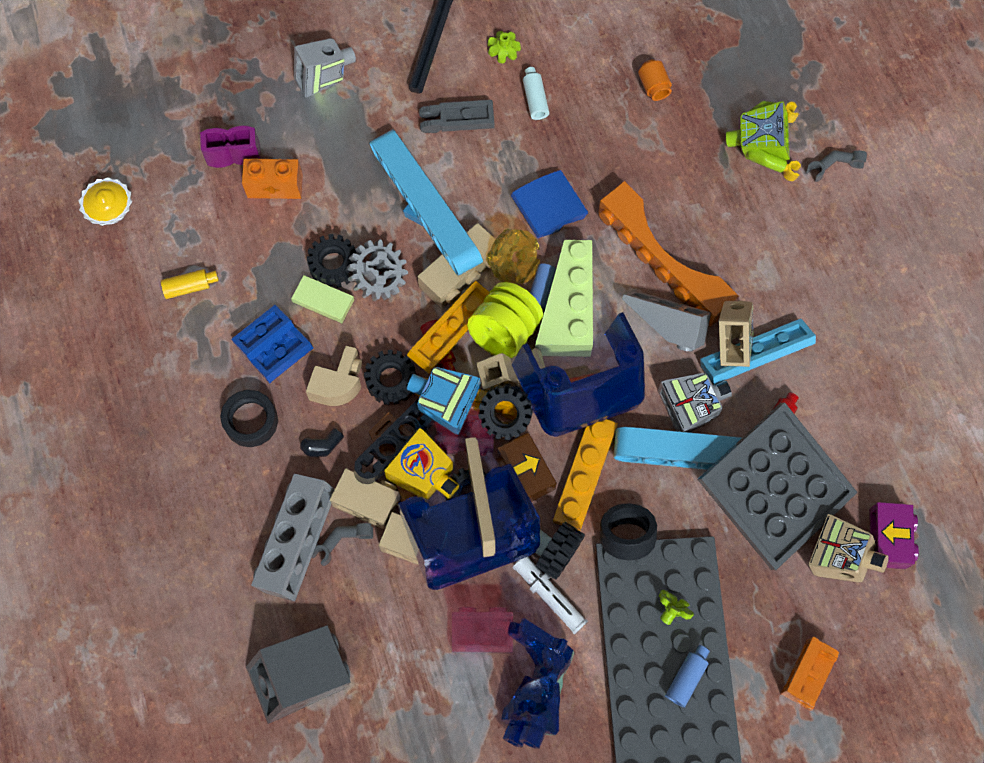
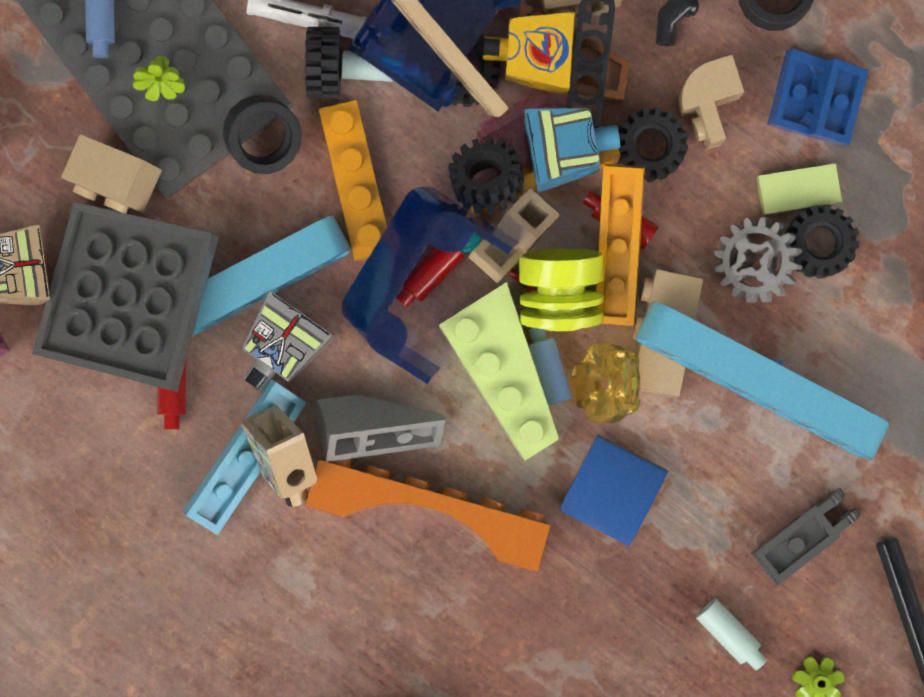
camera: 145 degrees right, 15 degrees up
reddish brown brick [495,432,557,505] -> none
none -> tan brick [61,134,162,214]

